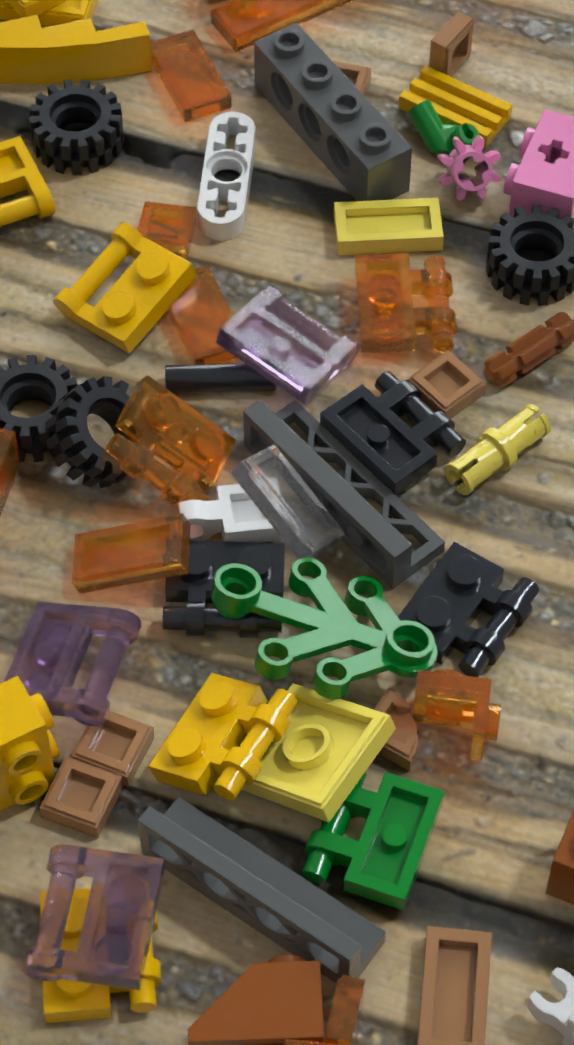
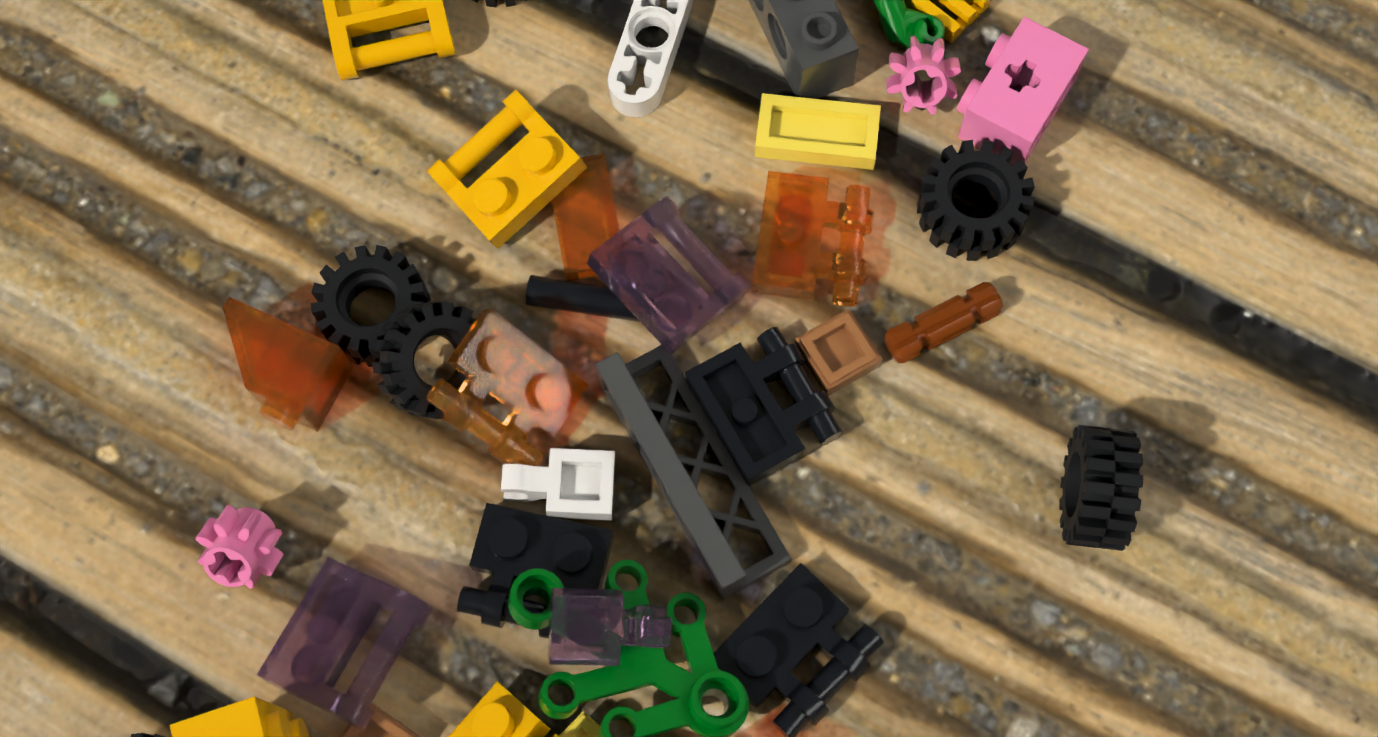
camera: 15 degrees right, 15 degrees up
clear orange tile [72,513,191,594] -> none
clear orange tile [137,201,197,259] -> none
clear tile [230,444,345,559] -> none
light yellow pin [444,404,551,495] -> none
none -> plate [548,588,672,666]

